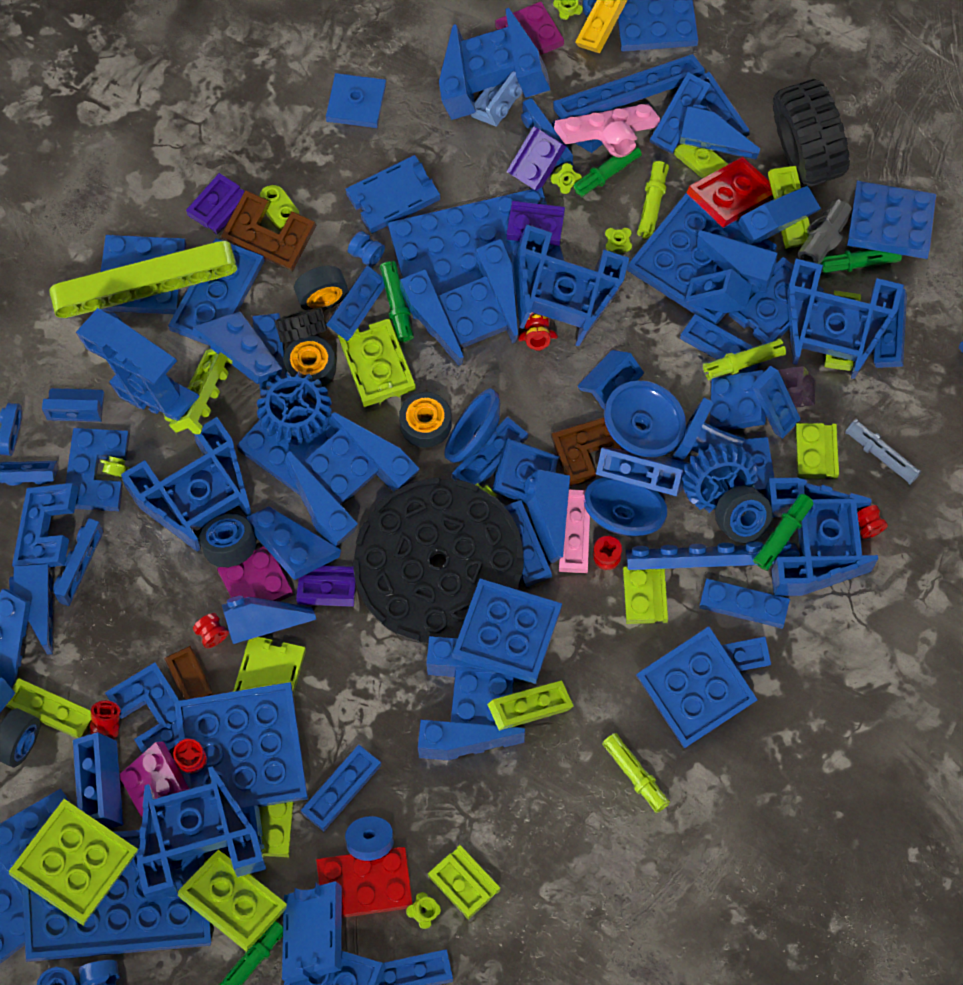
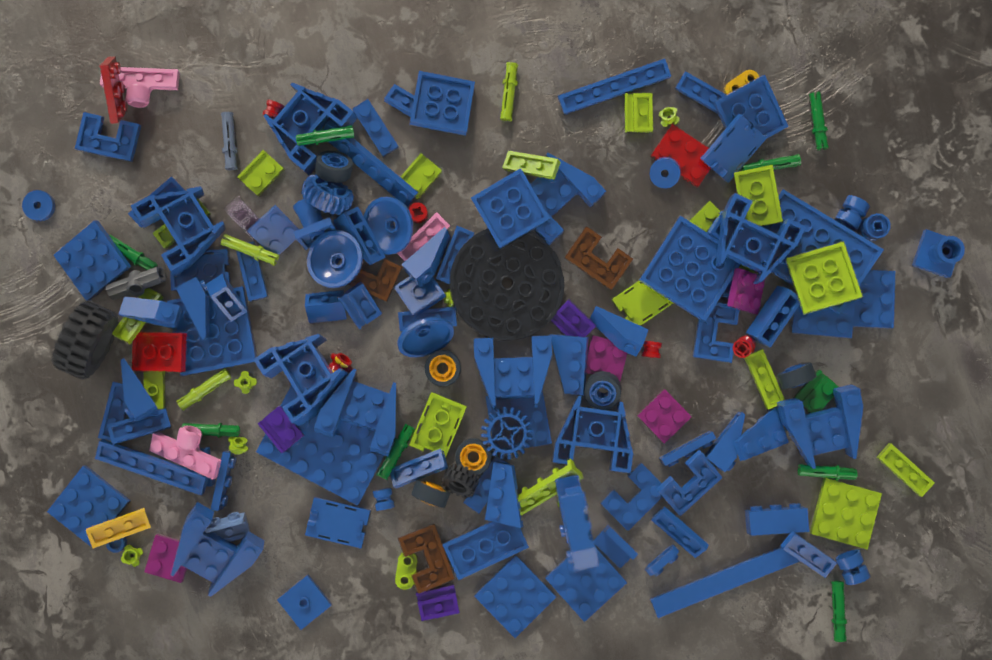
camera: 140 degrees left, 20 degrees up
lime beam [49,241,237,318] -> none
lime plate [100,456,131,477] -> none
reddish brown tile [164,646,214,700] -> none
red wheel [173,739,207,774] -> none
blue plate [301,745,382,832] -> none
plate [507,126,567,191] -> none
blue plate [742,437,774,493] -> none
blue plate [752,366,801,439] -> none
none -> blue plate [338,282,382,330]
none -> blue plate [545,548,627,622]
none -> blue plate [558,59,671,115]
none -> reddish brown plate [564,226,633,290]
none -> magenta plate [637,389,691,444]

